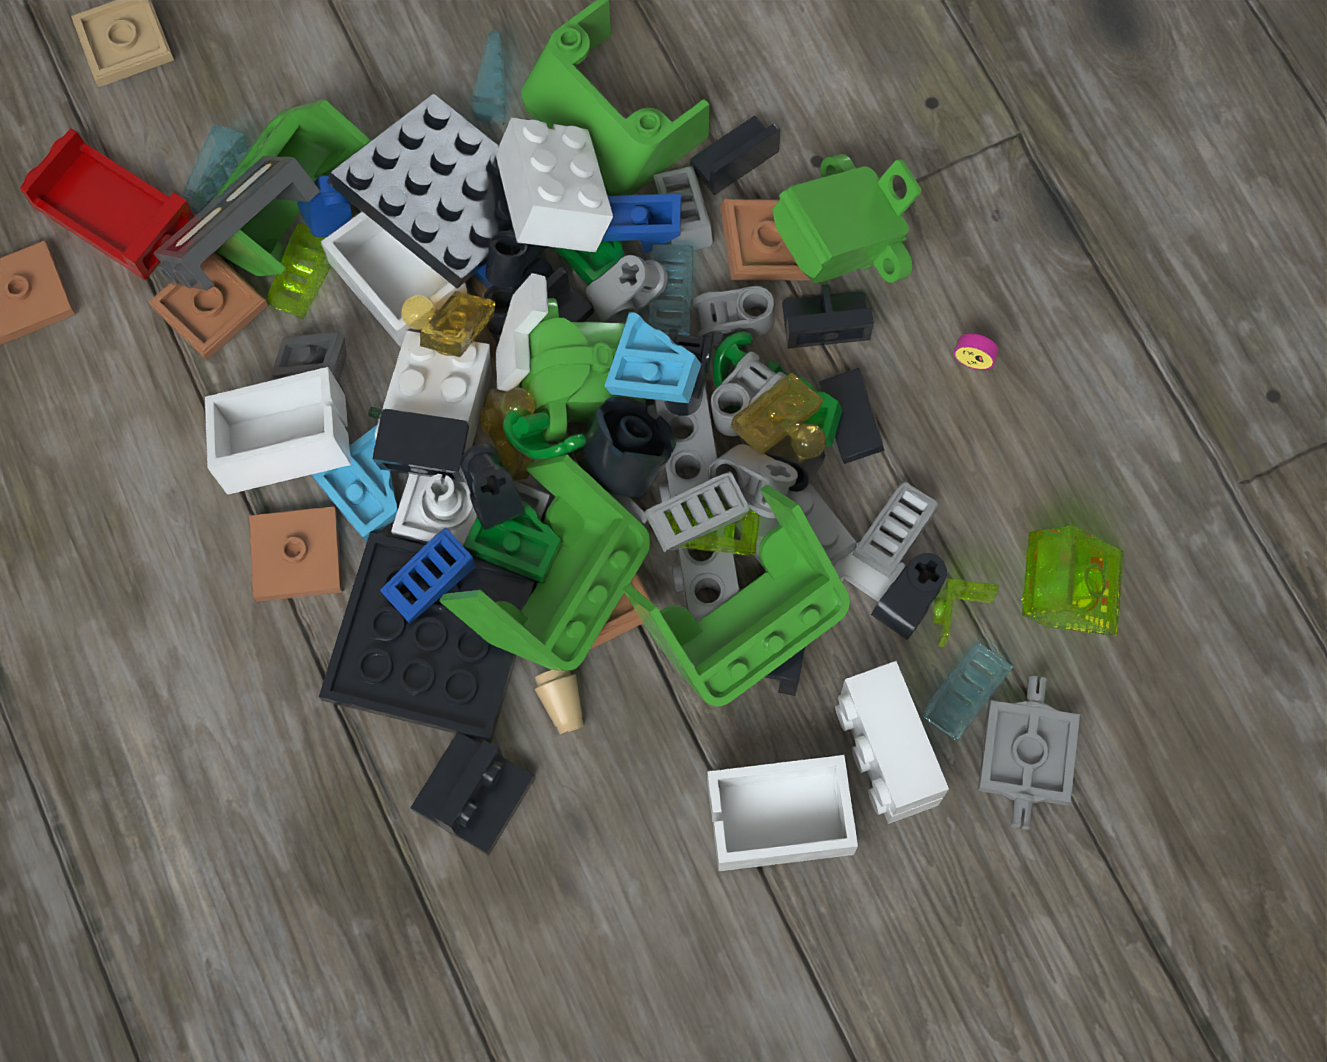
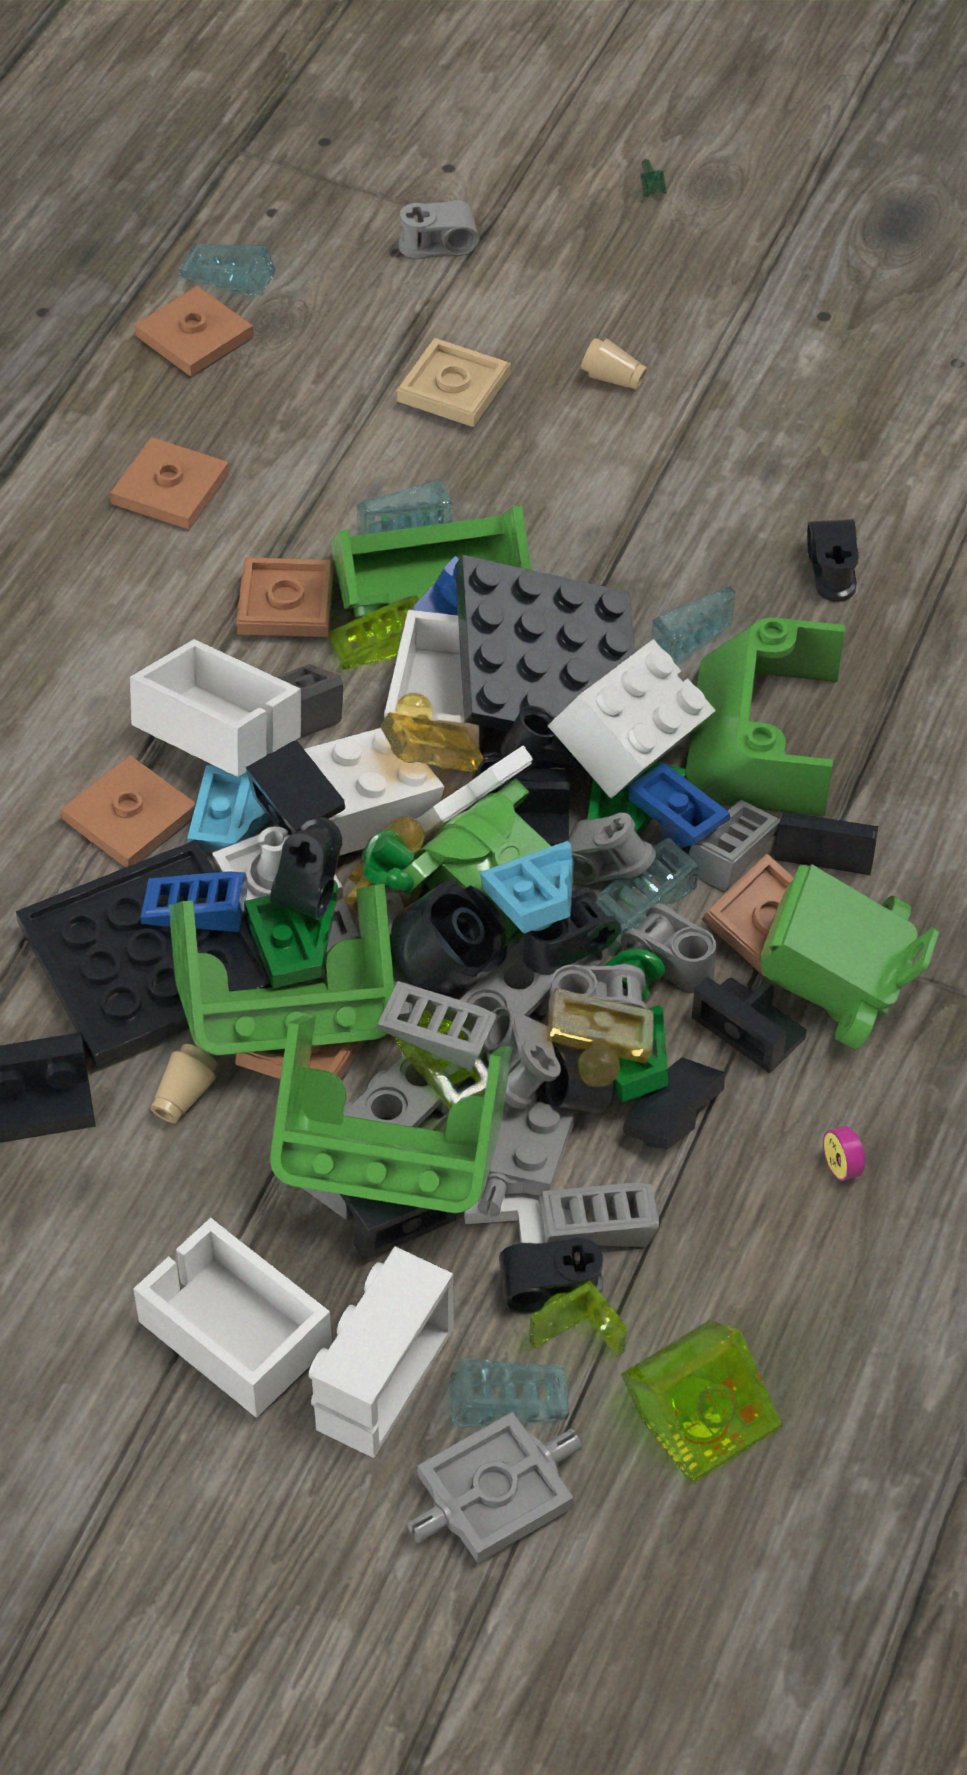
camera: 45 degrees right, 20 degrees down
red panel [20,128,195,281] -> none
dark grey panel [154,156,320,291] -> none

